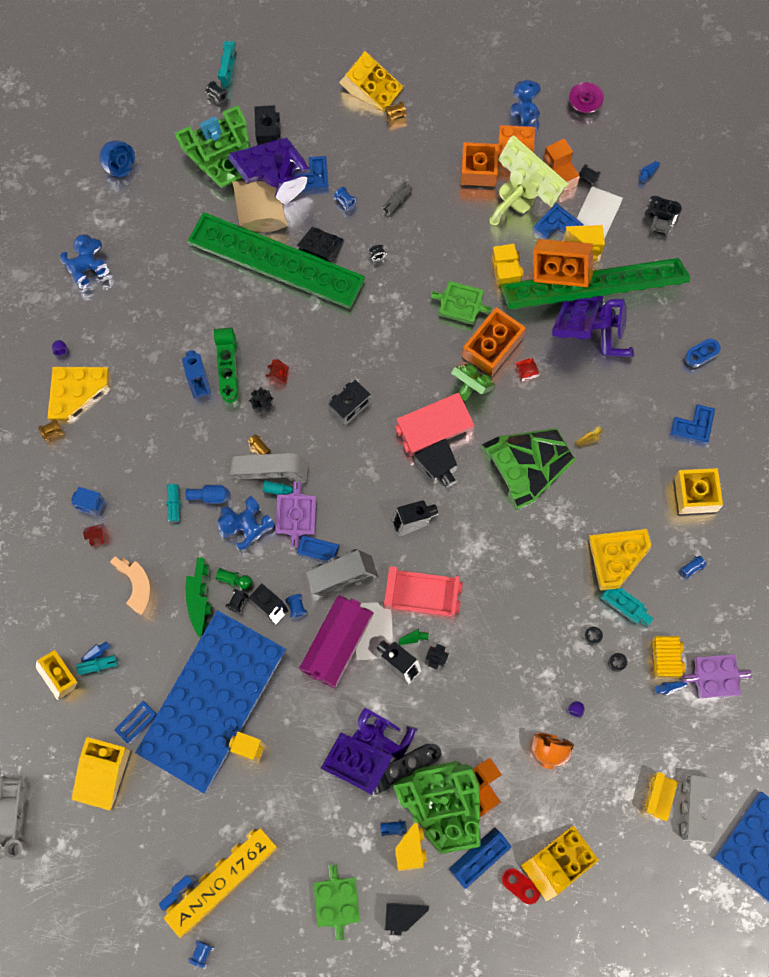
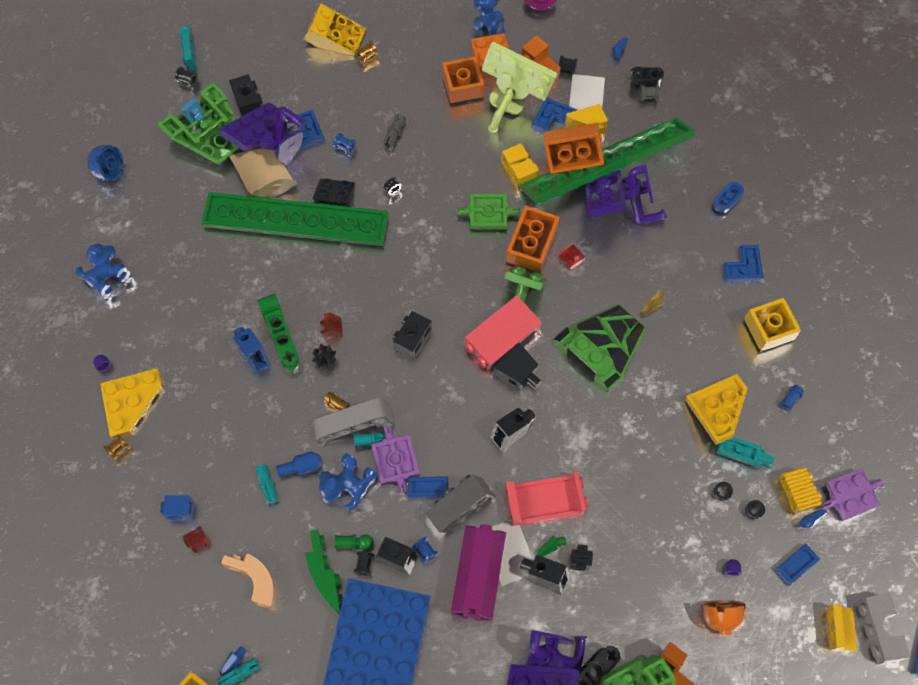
camera: 20 degrees left, 5 degrees down
none -> blue tile [775,544,820,586]

